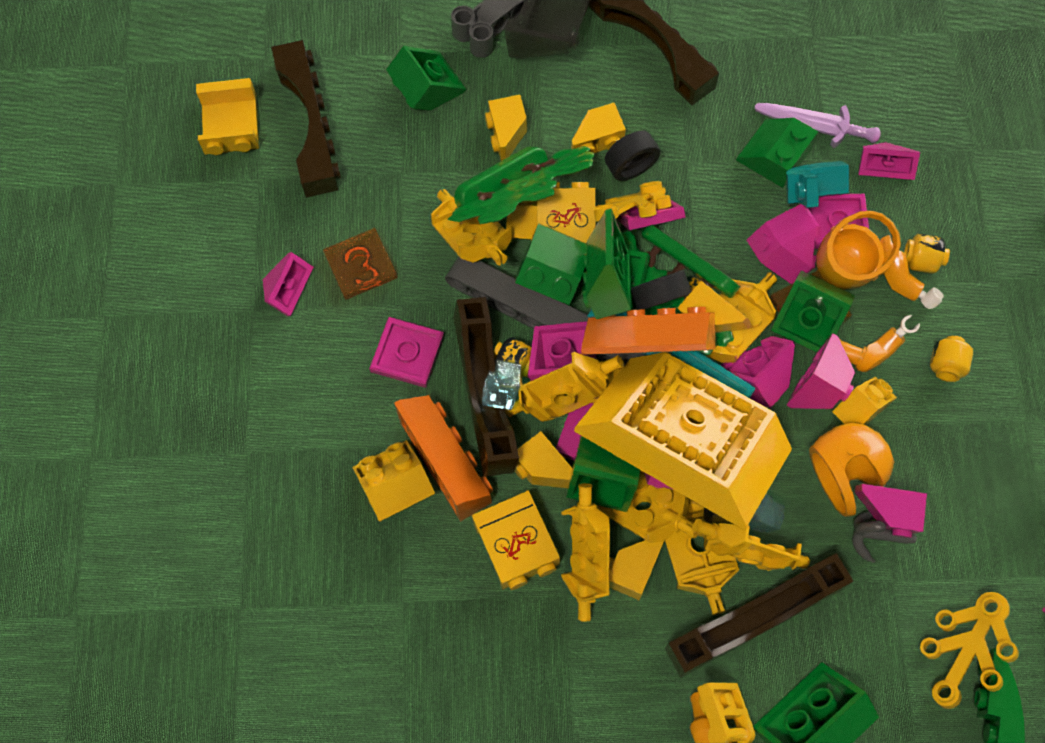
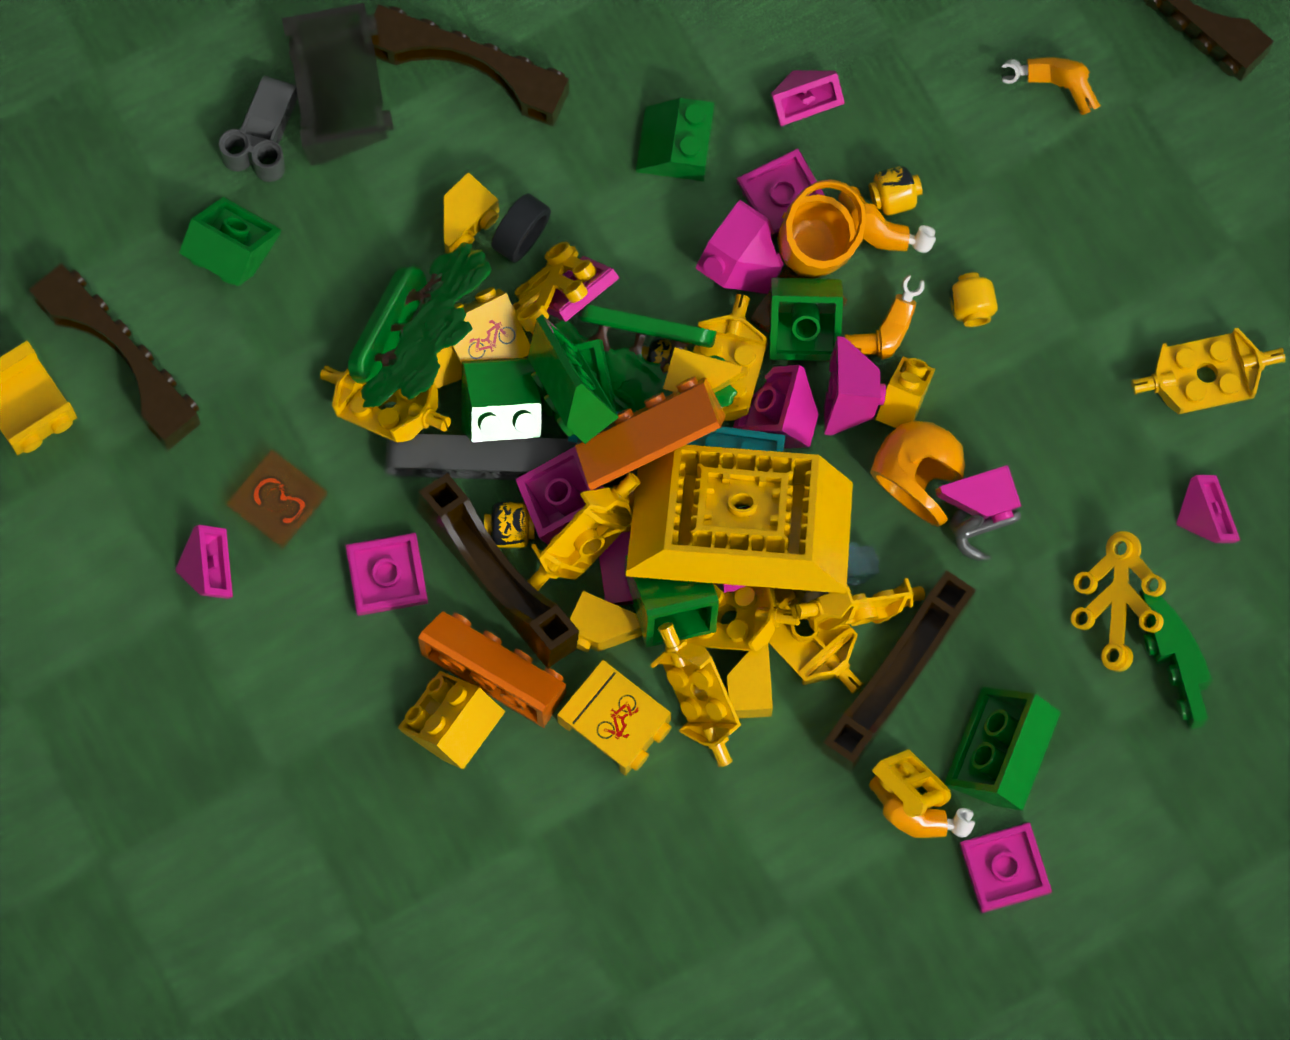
camera: 30 degrees left, 5 degrees up
clear light blue brick [482,360,521,410] -> none
yellow slope [484,95,527,161] -> none
black tyre [631,270,691,310] -> none
lavender sword [755,103,881,148] -> none
teal arch [786,161,849,208] -> none

